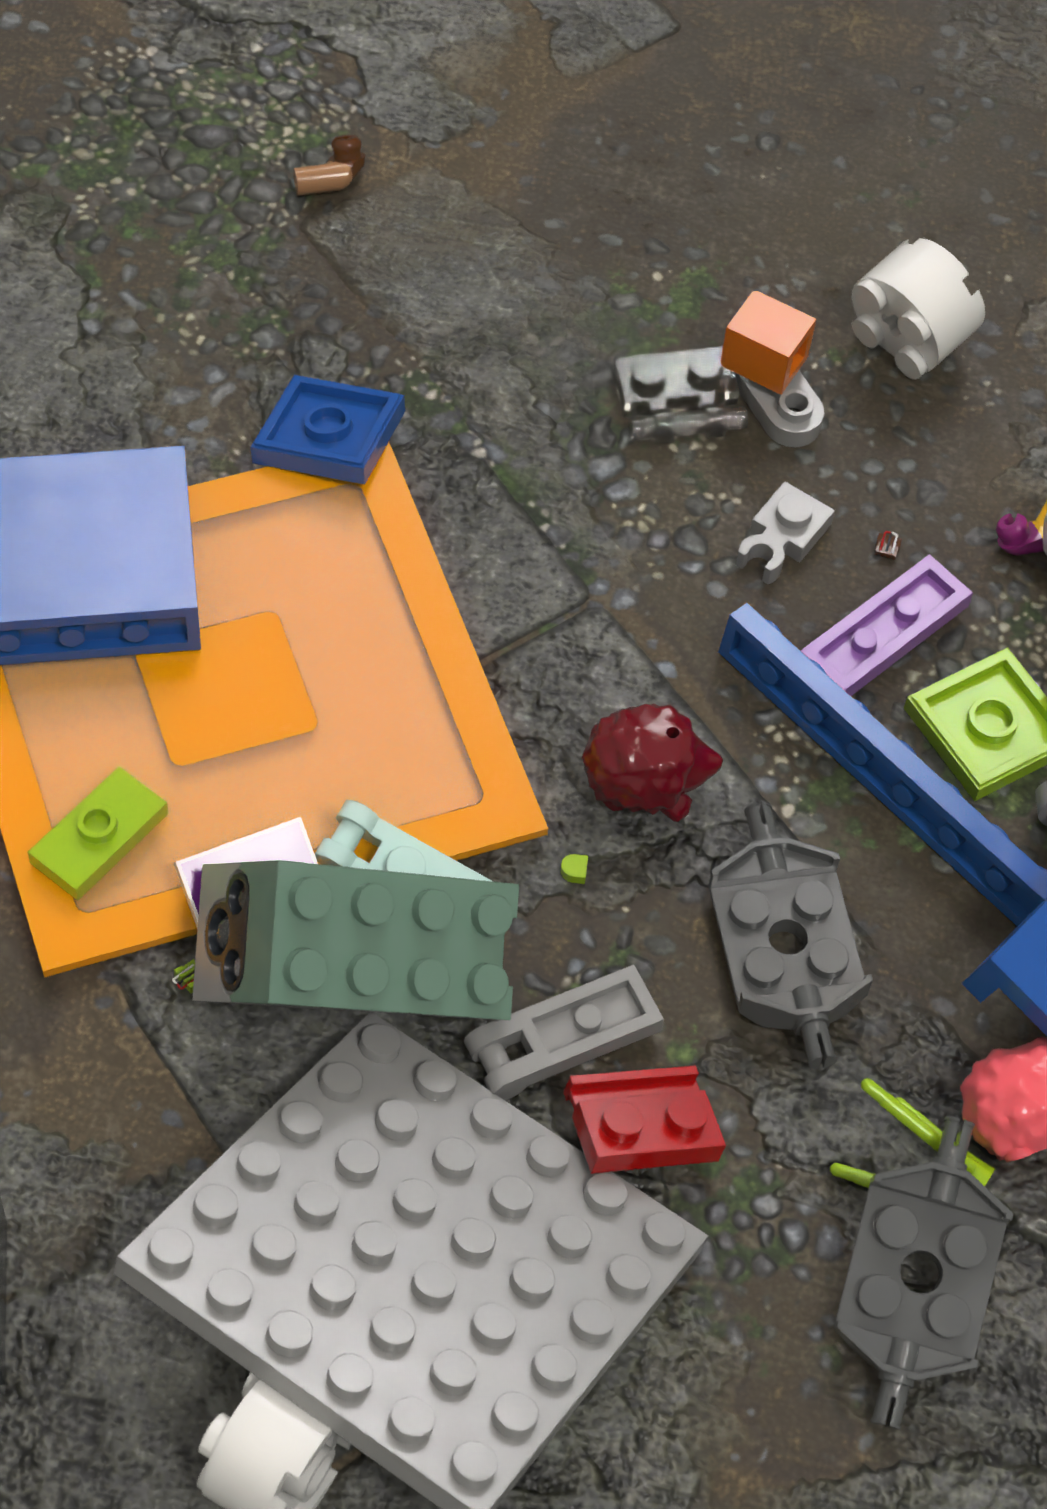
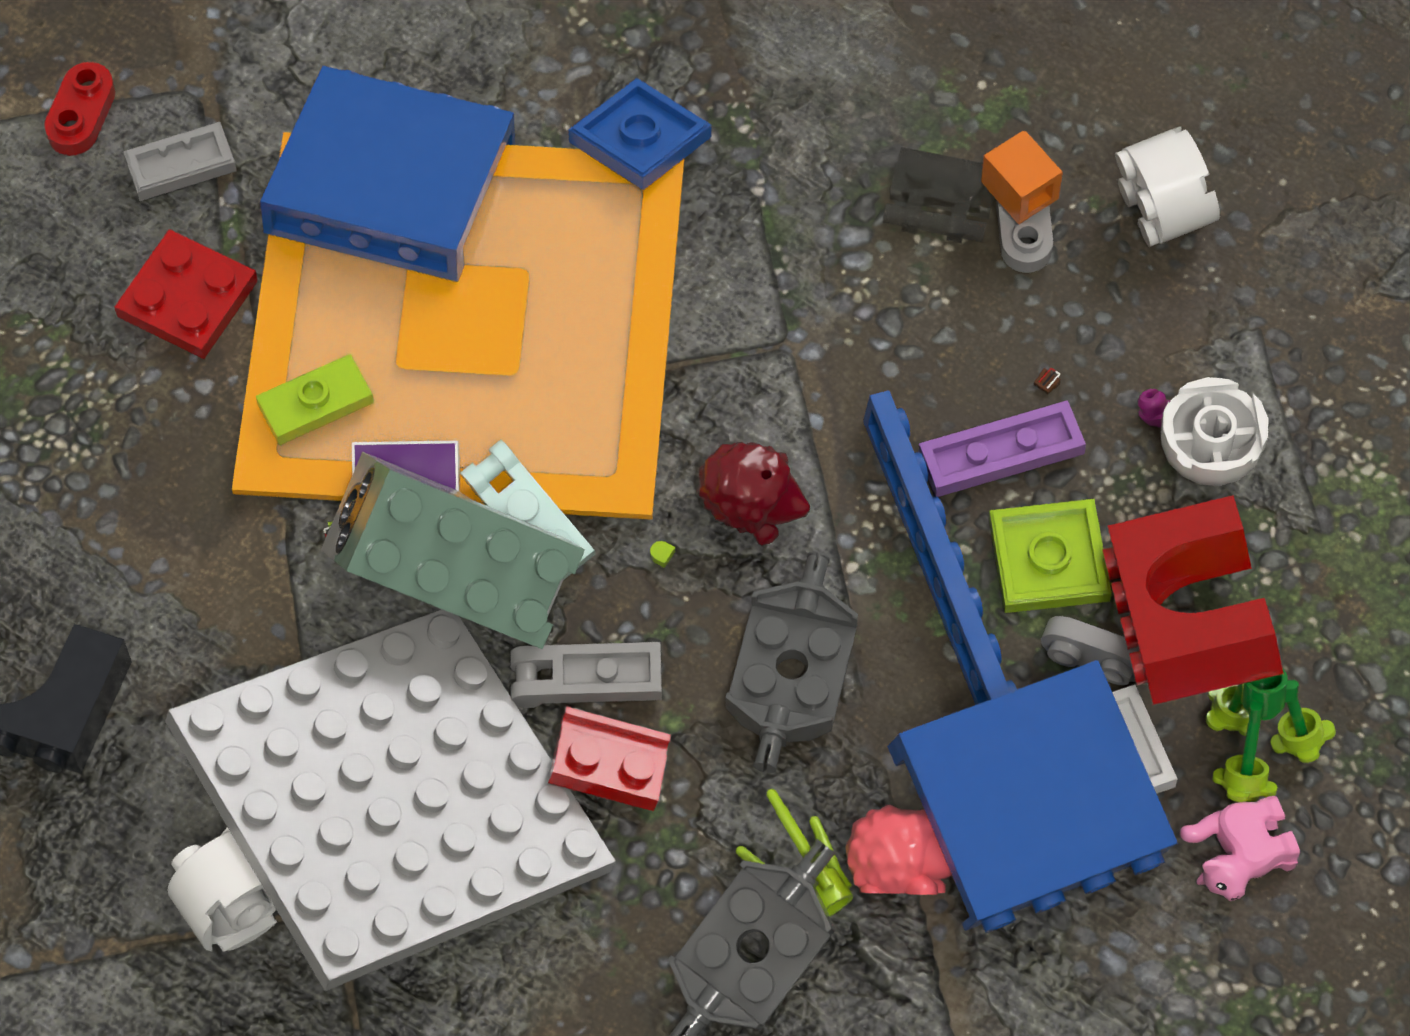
camera: 30 degrees right, 5 degrees up
plate [736,481,835,585] -> none

